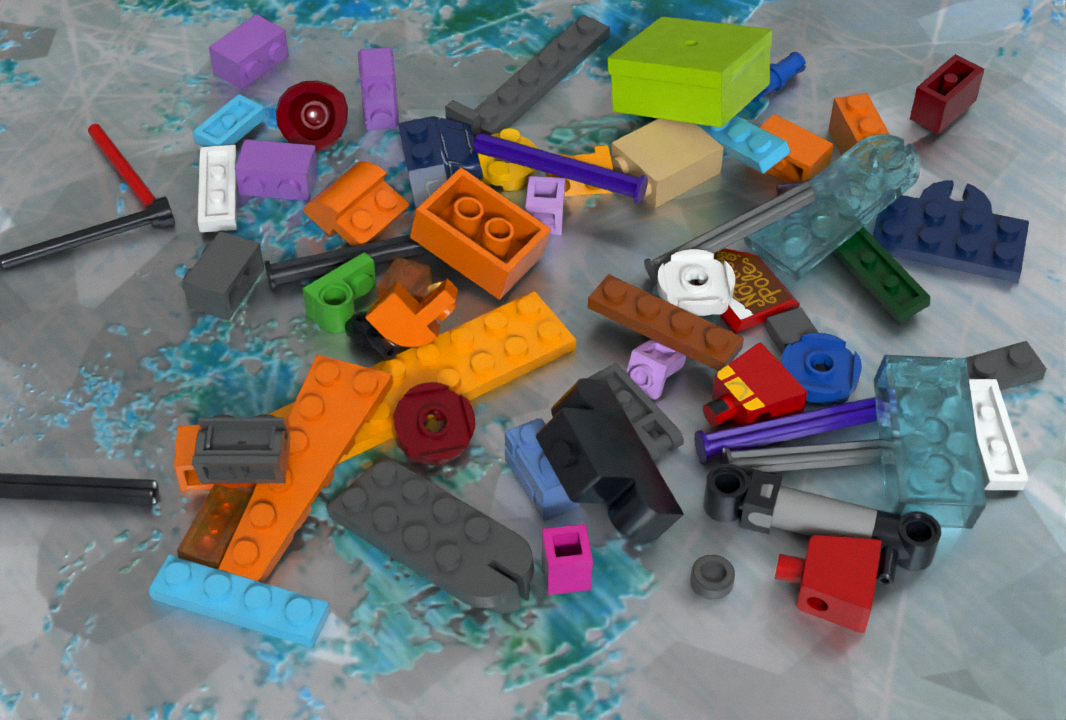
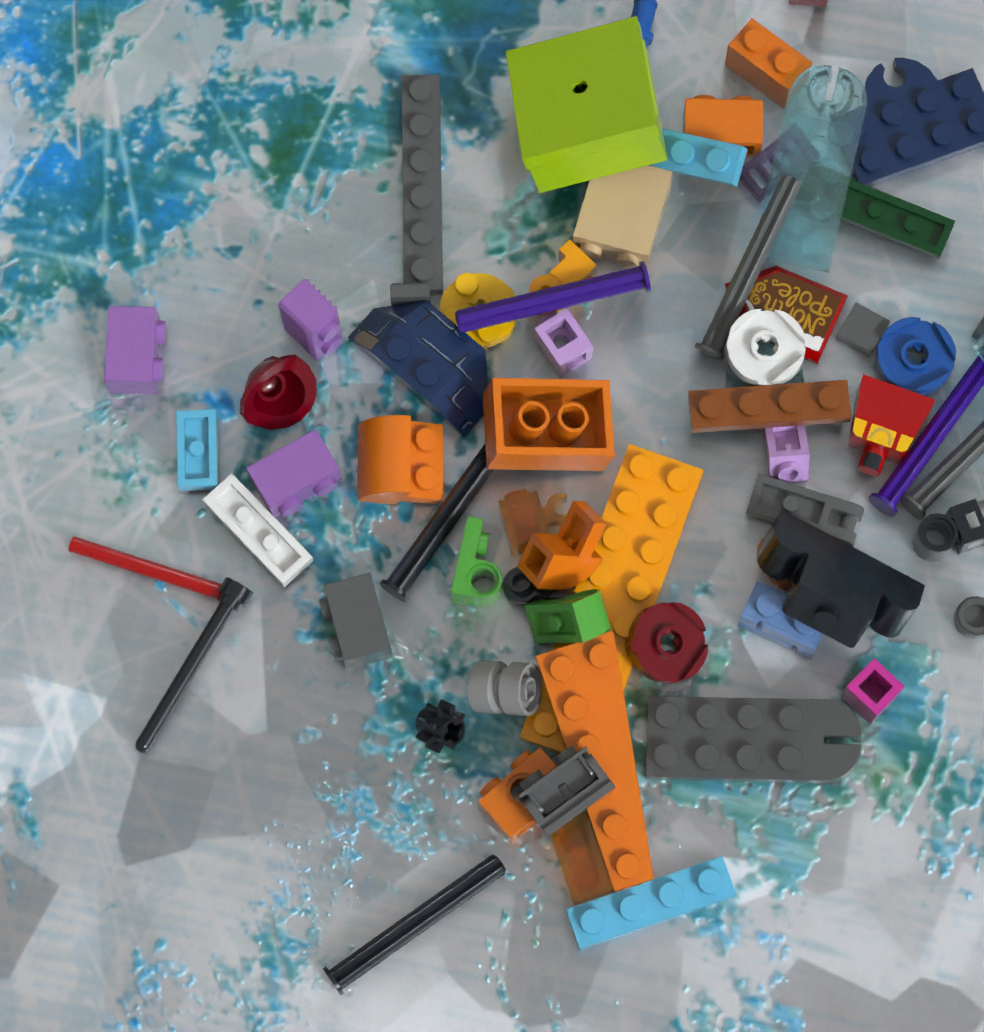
camera: 35 degrees left, 25 degrees up
none -> black gear [415,699,465,753]
none -> light grey wheel [467,660,542,716]
none -> bright green plate [524,589,611,643]

